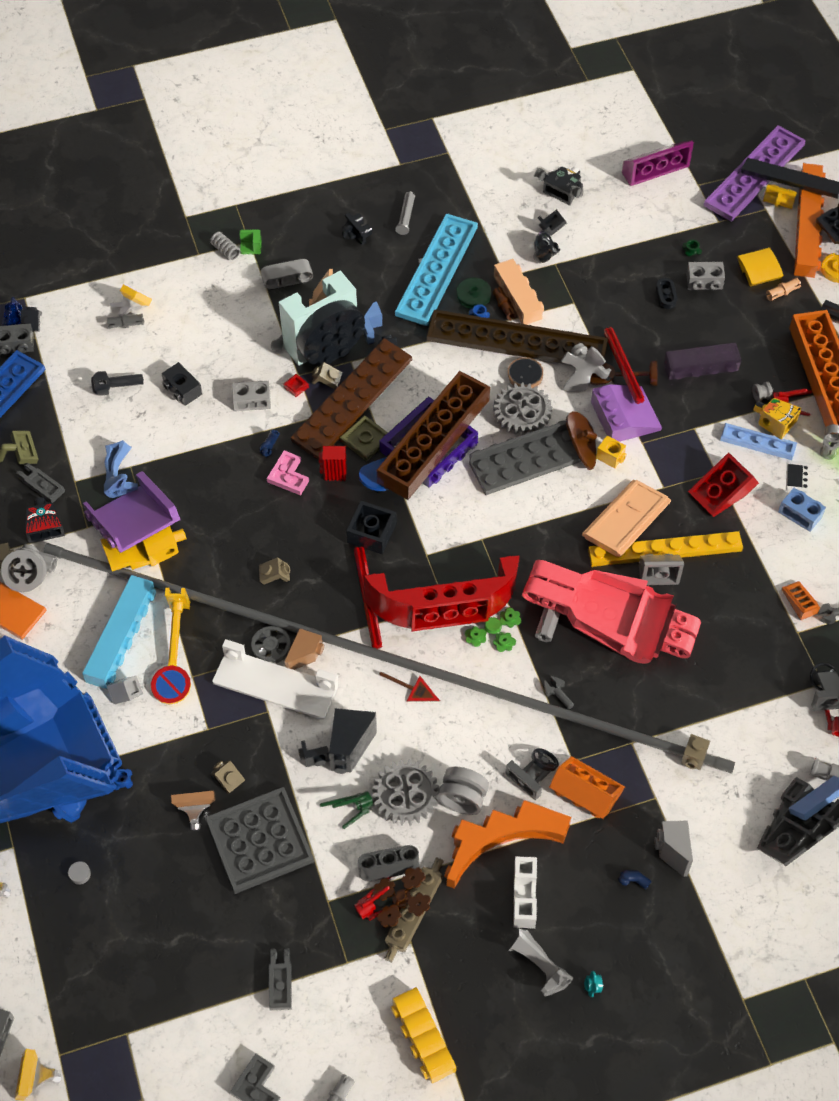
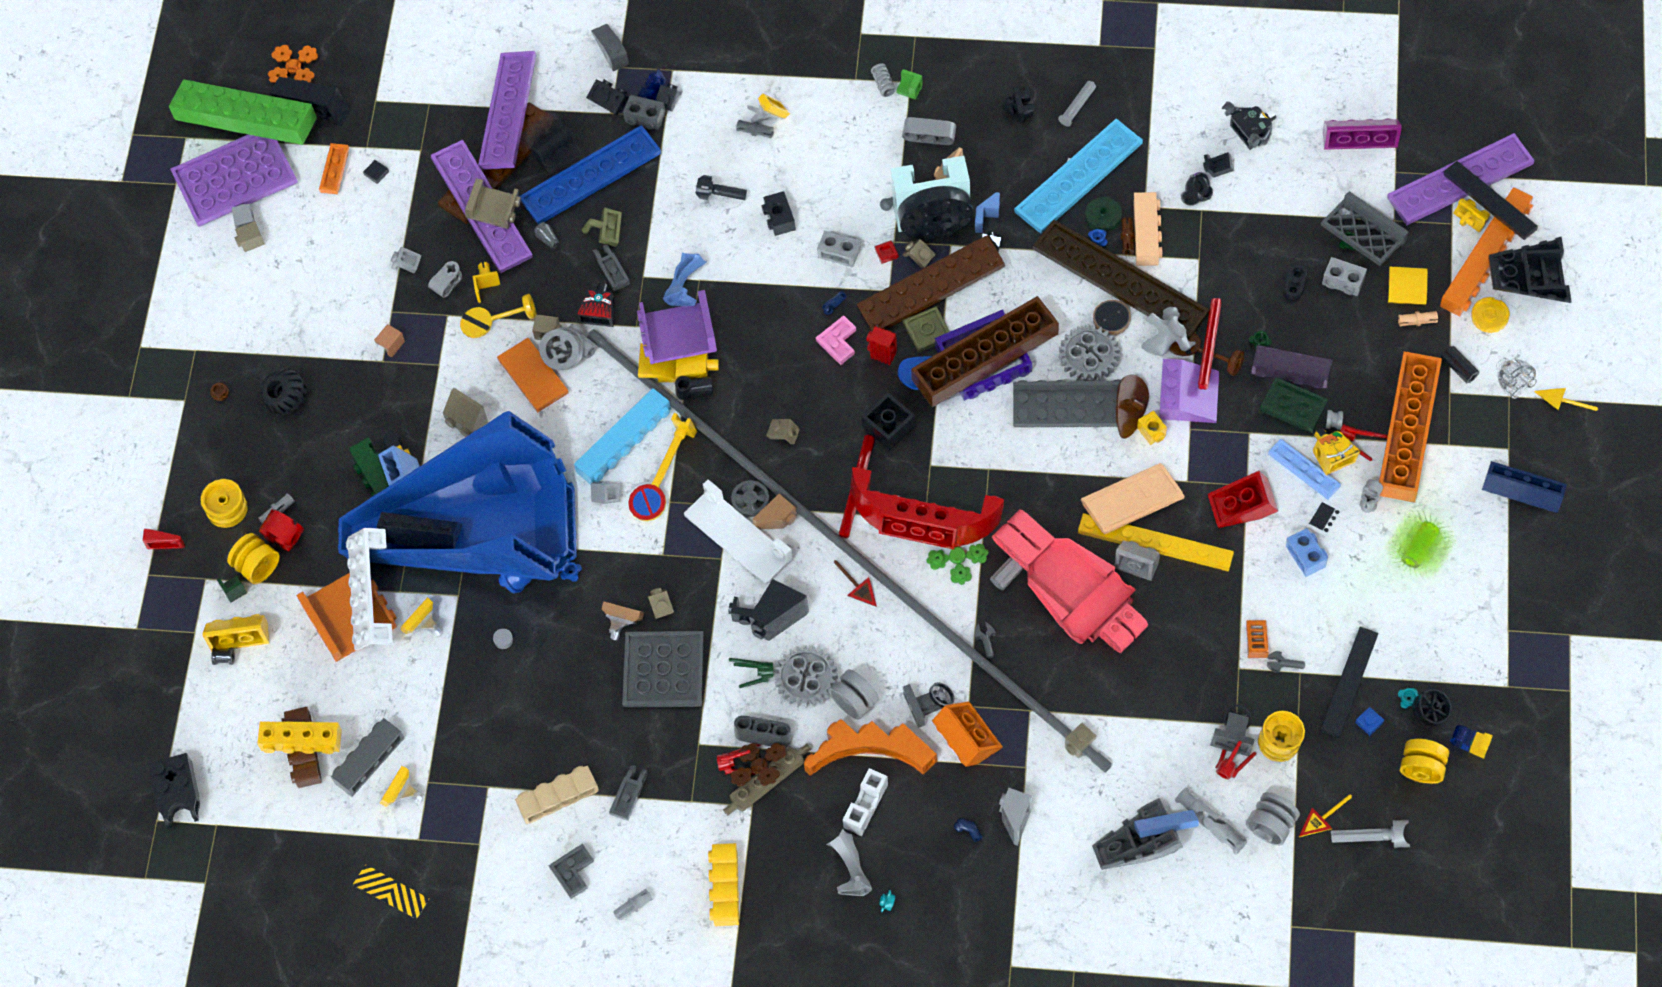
camera: 30 degrees right, 5 degrees up
none -> tan brick [515,766,599,824]
none -> black piece [675,376,713,400]
none -> dark green plate [1249,330,1272,351]
none -> clear green plate [1259,377,1328,433]
none -> dark grey fence [1321,191,1409,266]

